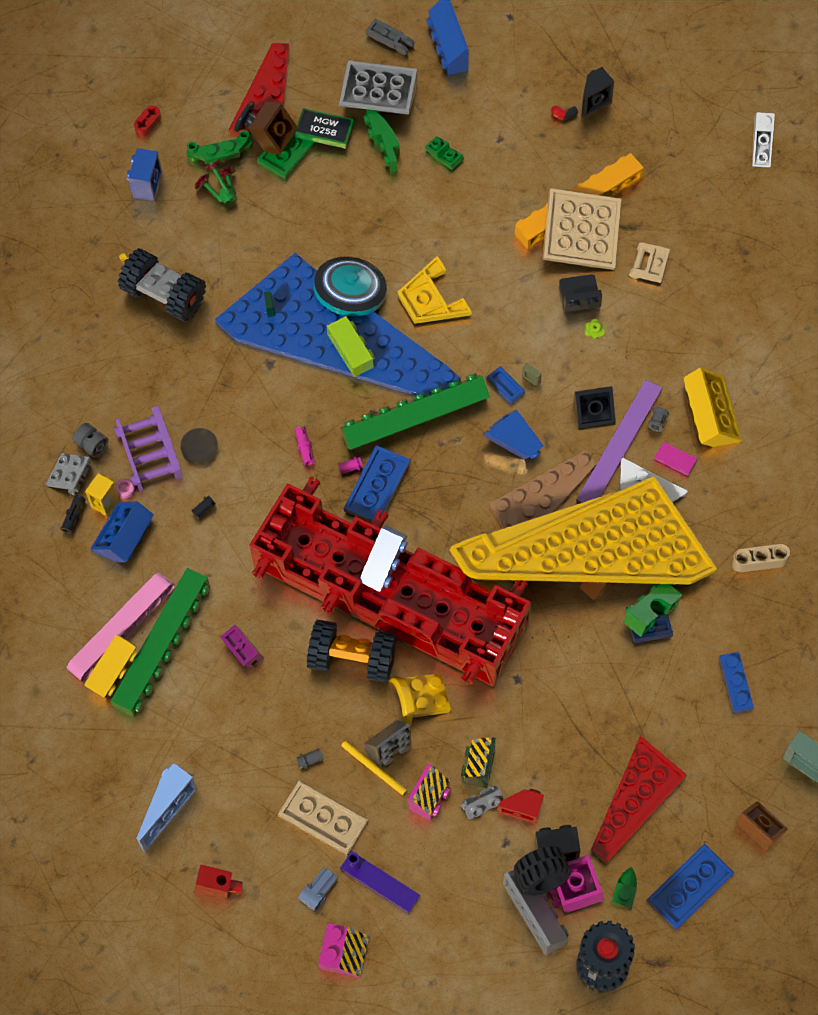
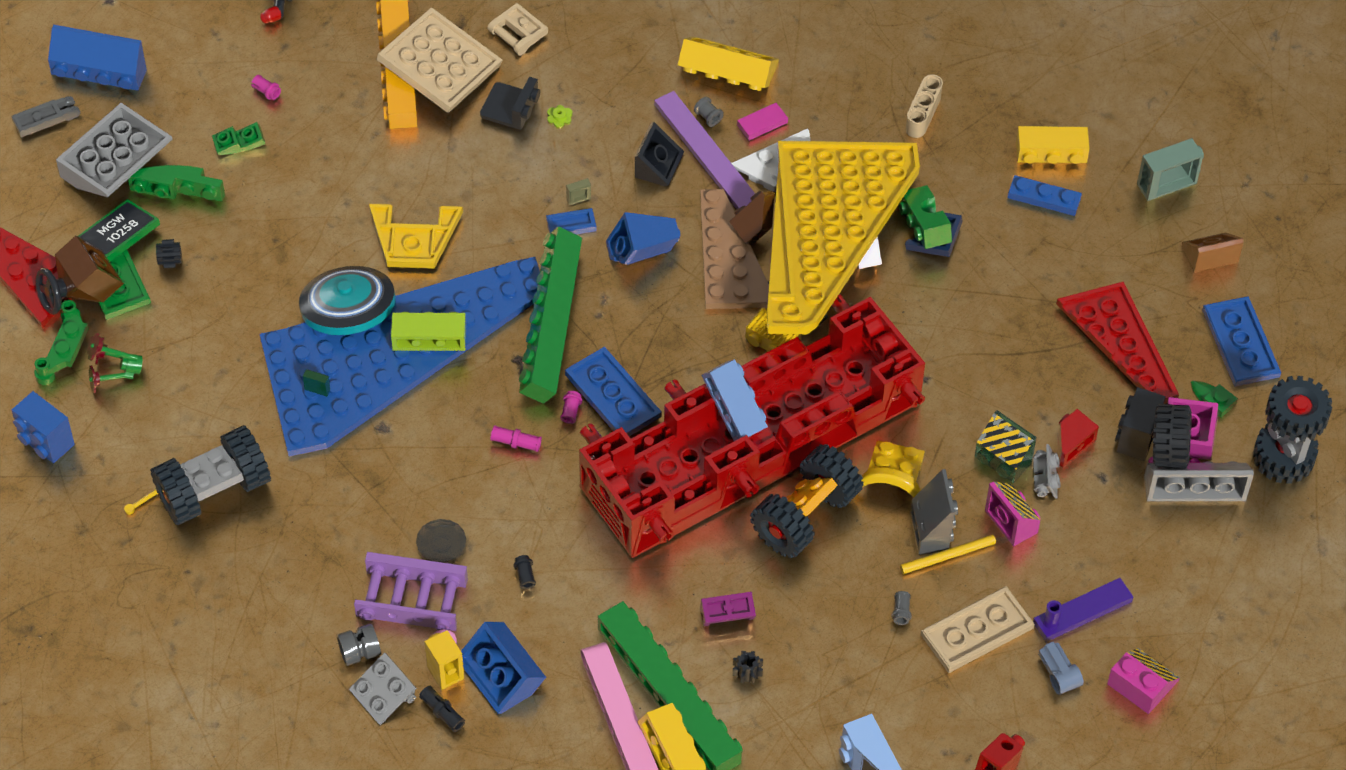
camera: 65 degrees left, 10 degrees down
none -> black gear [156,239,182,268]
none -> dark pink pin [251,75,281,100]
none -> reddish brown slope [729,191,775,244]
none -> black gear [732,651,763,683]
none -> yellow brick [1016,126,1090,164]

